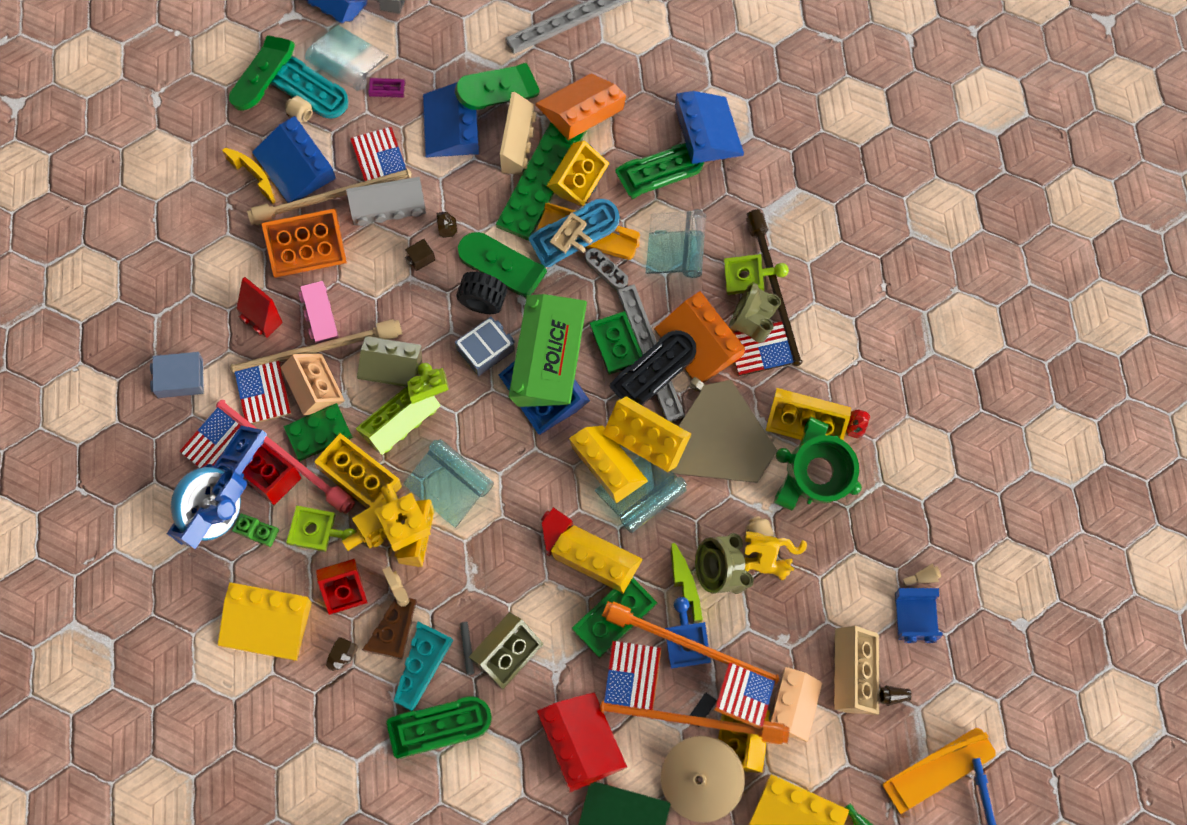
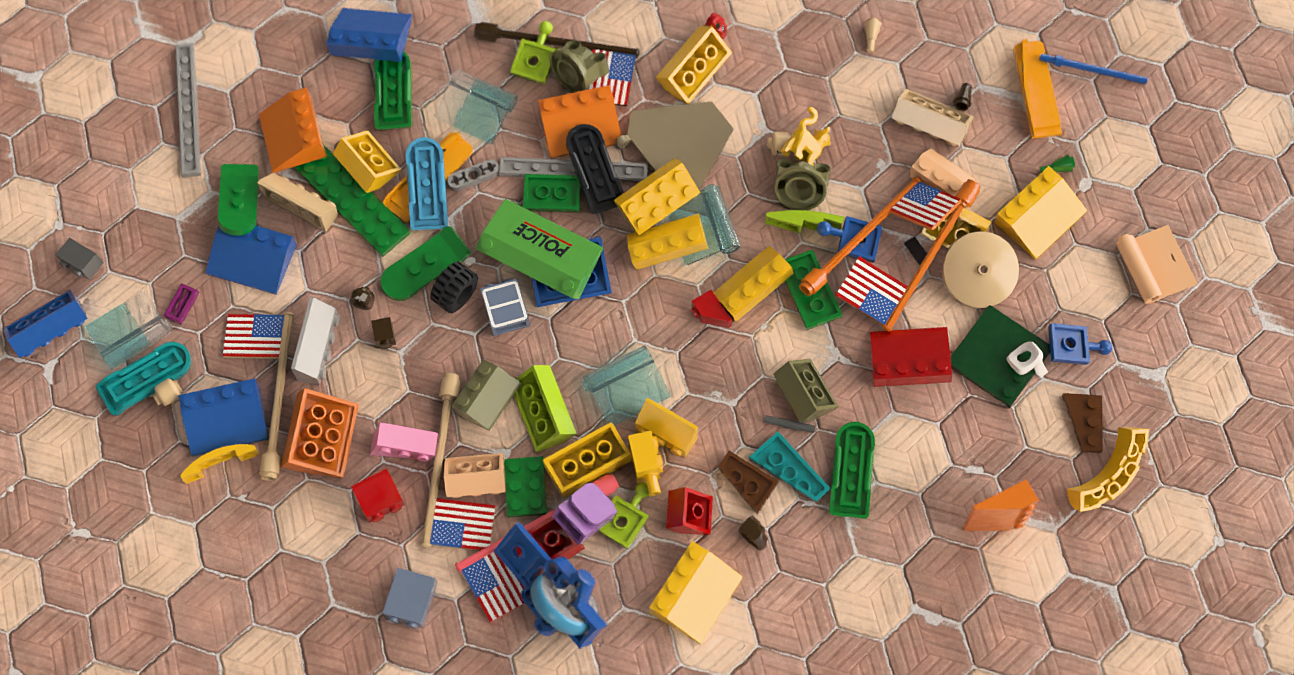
camera: 65 degrees left, 0 degrees up
green piece [229,35,295,111] -> none
bright green slope [232,513,279,547] -> none
yellow brick [375,484,431,552] -> none
tan hinge [383,566,409,606] -> none
lime plate [407,363,449,404] -> none
tan hinge [550,212,593,254] -> none
green piece [773,416,862,511] -> none
blue panel [895,588,943,643] -> none
none -> brick [552,483,618,545]

